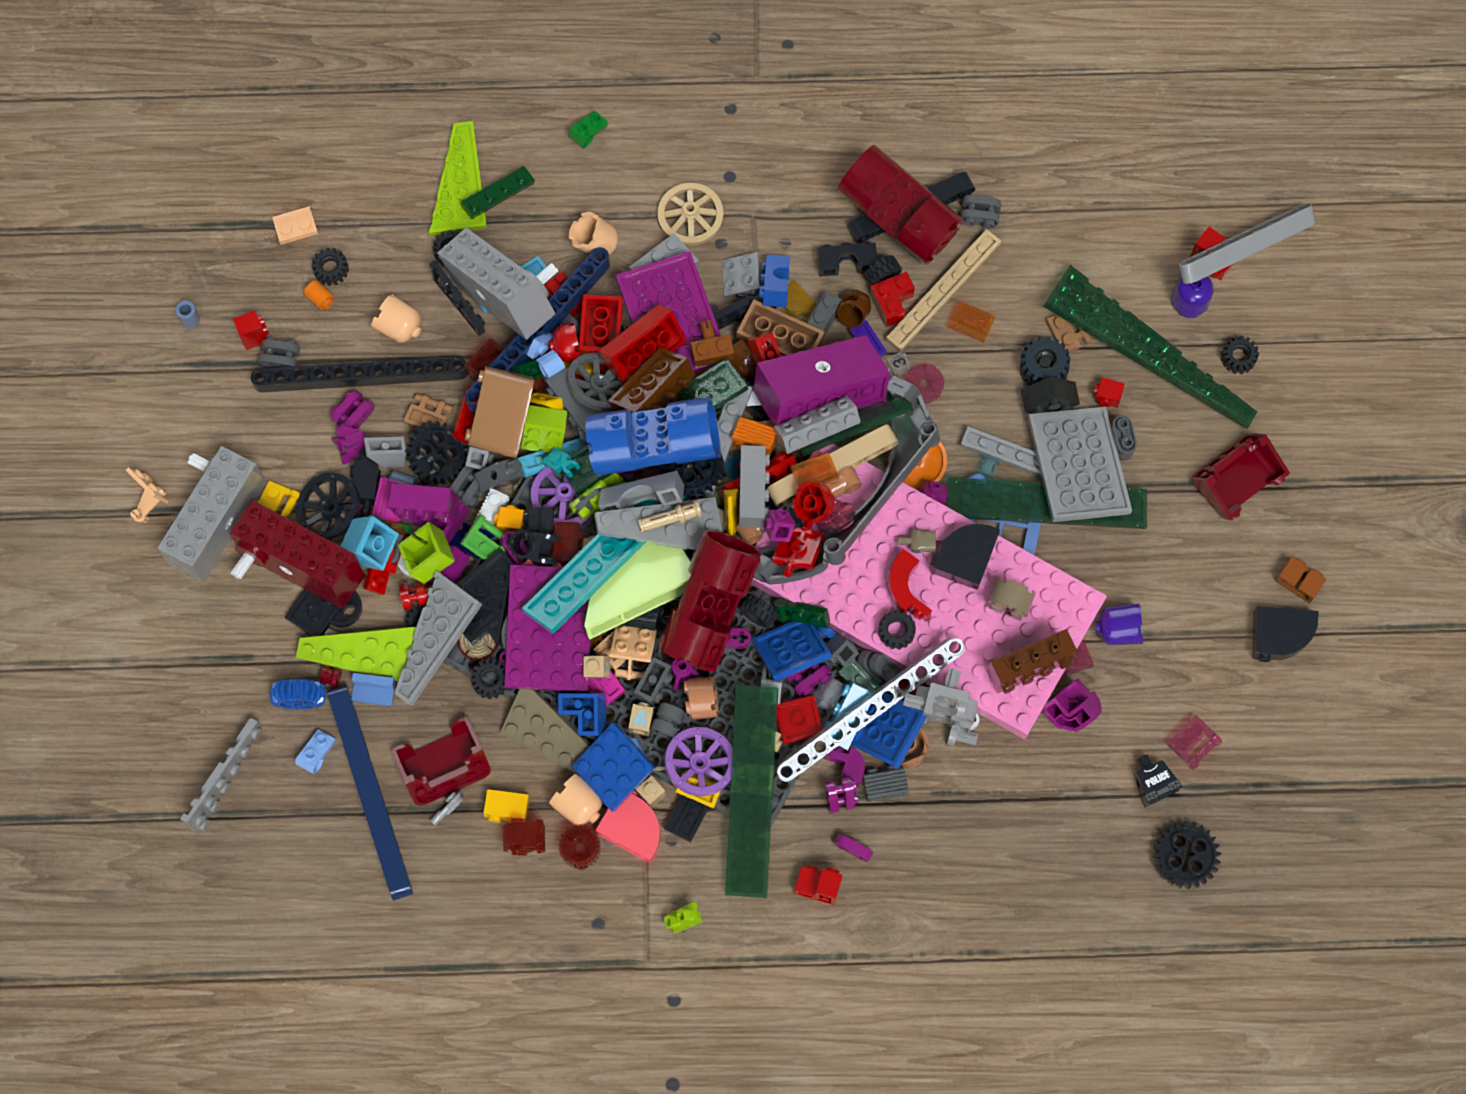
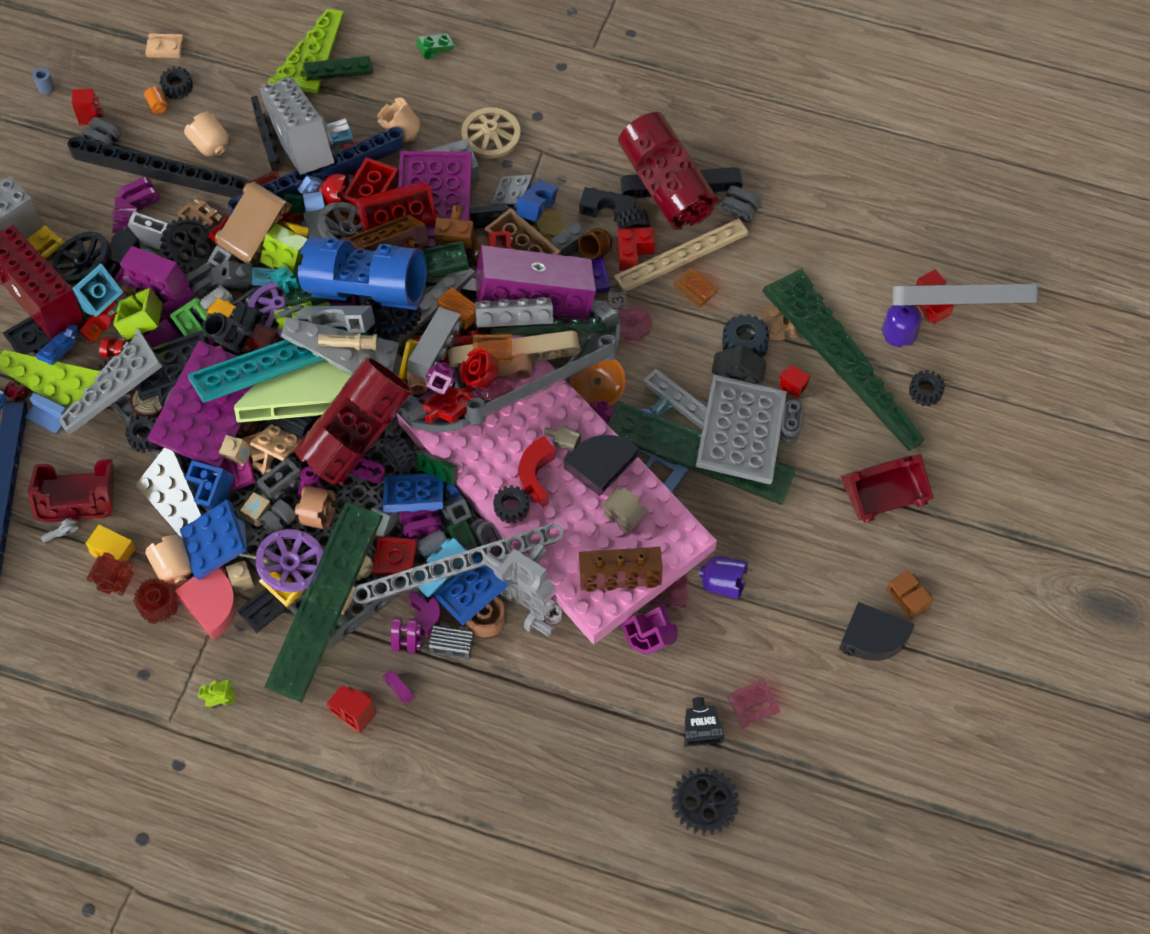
camera: 20 degrees right, 10 degrees down
none -> blue hinge [36,324,80,365]

